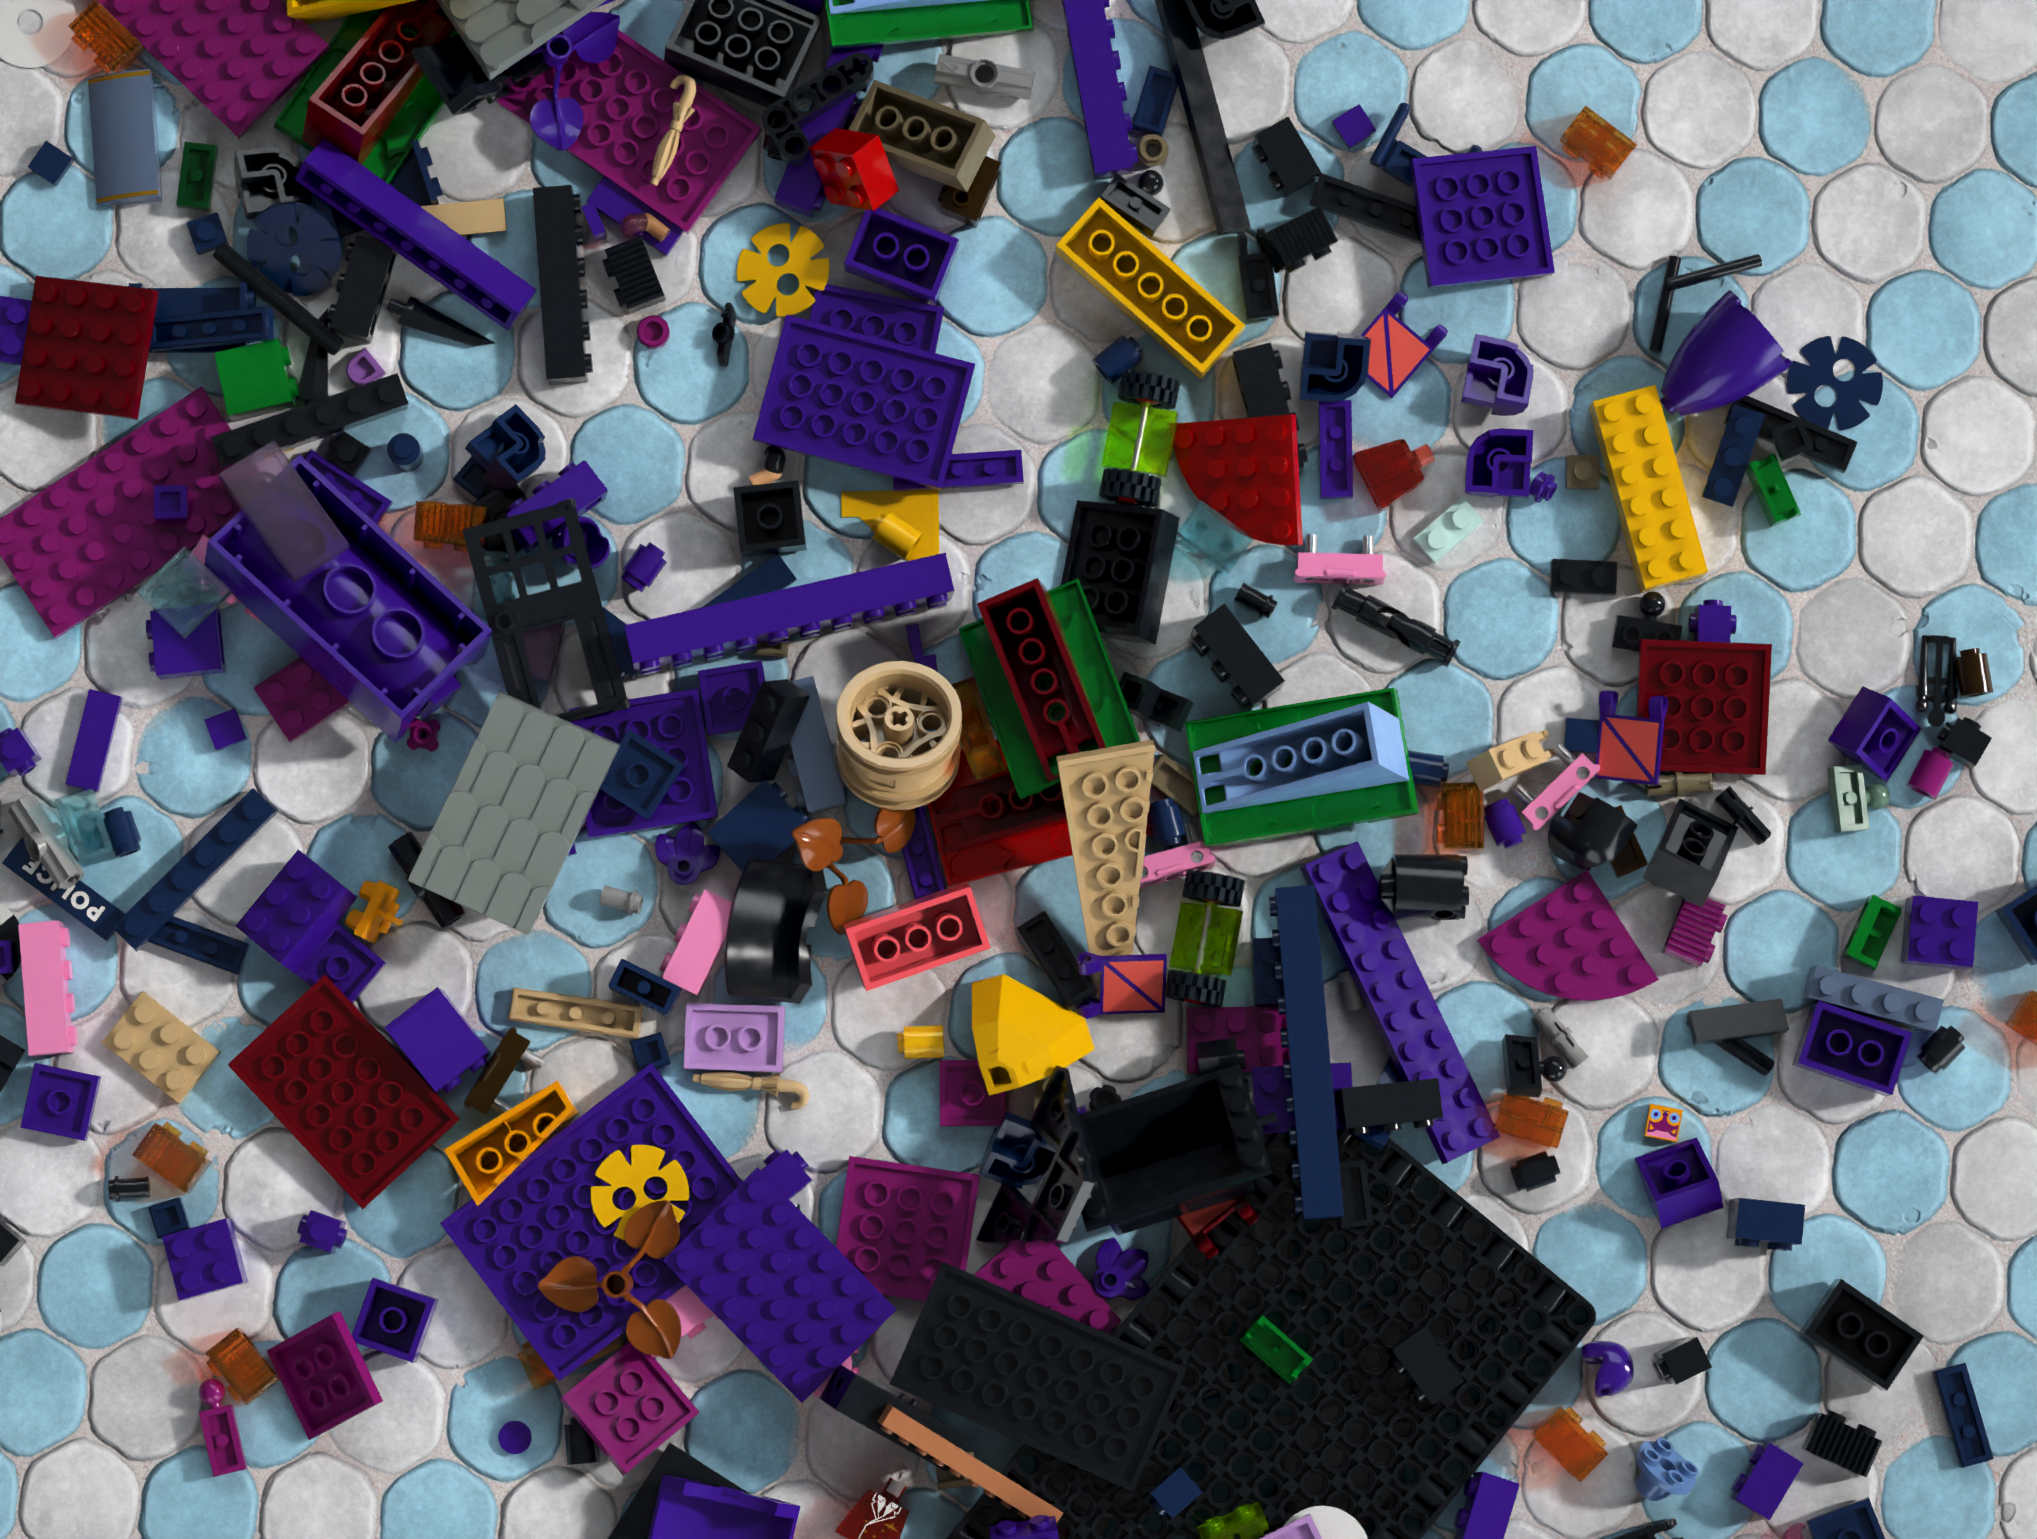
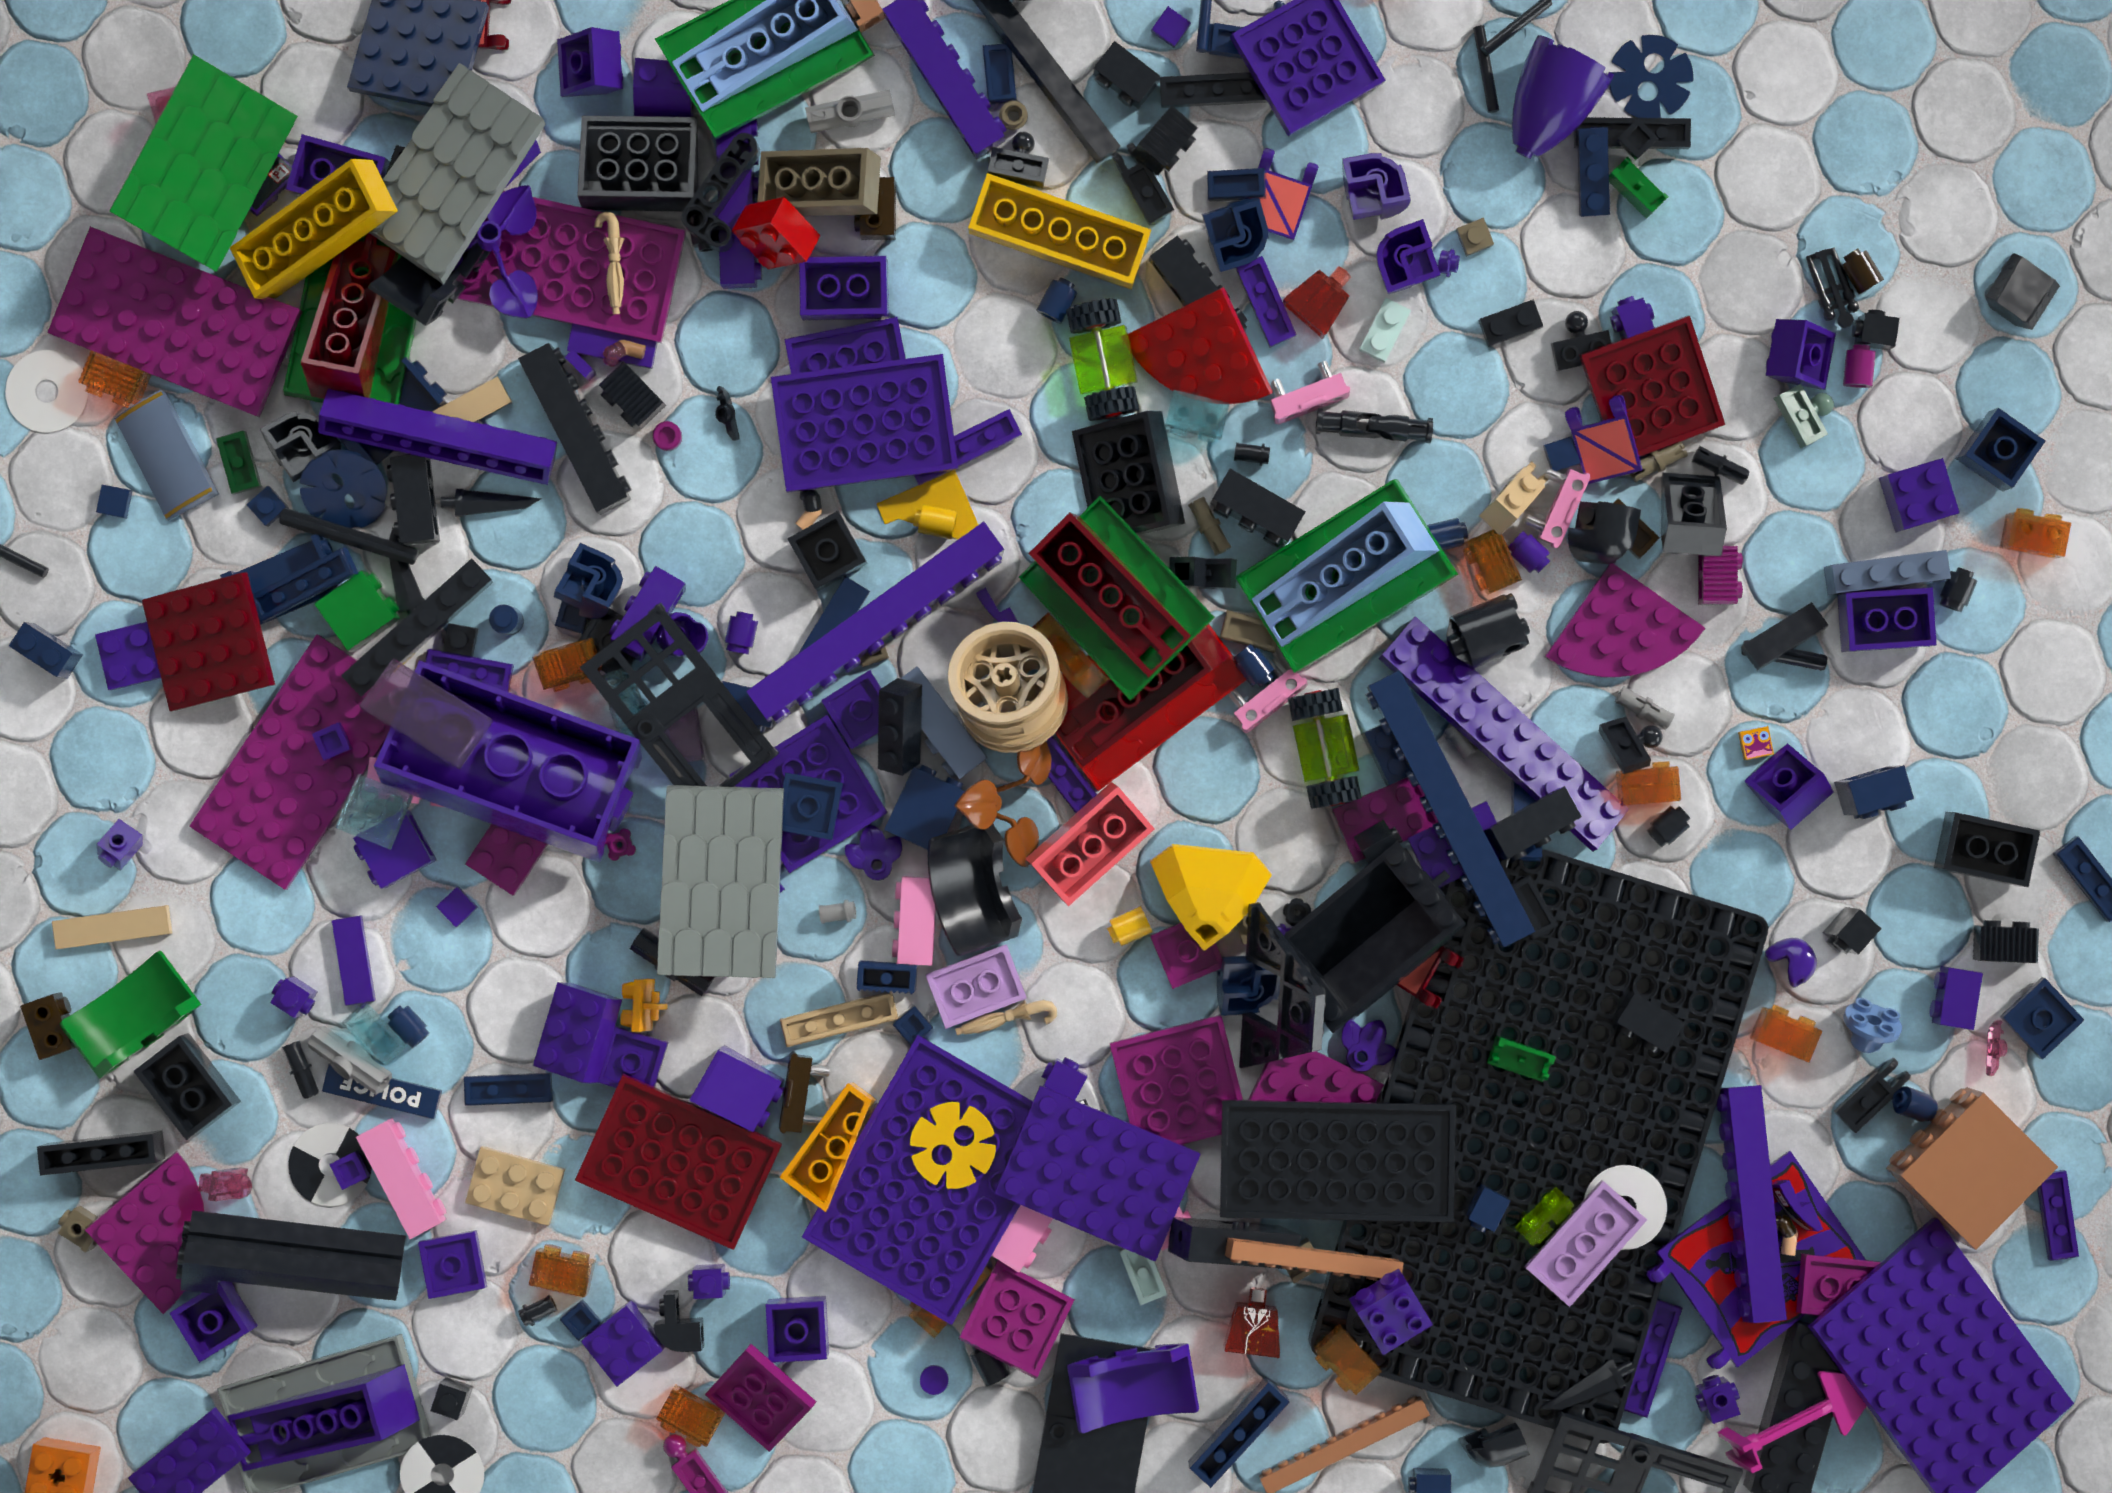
camera: 15 degrees left, 5 degrees up
dark blue plate [112,788,277,952] -> none
medium lavender tile [346,347,386,386] -> none
dark orange plant [538,1200,681,1359] -> none
yellow piece [737,223,830,317] -> none
black tile [1017,911,1097,1010] -> none
tan wing [1056,740,1156,999] -> none
flag [1076,952,1167,1019] -> none
yellow brick [1589,385,1708,594] -> none
green hinge [1841,895,1902,971] -> none
none -> black brick [653,1290,705,1352]
none -> light aqua plate [1119,1248,1167,1305]
none -> dark tan pin [1188,497,1231,556]
none -> dark blue tile [1207,168,1266,202]

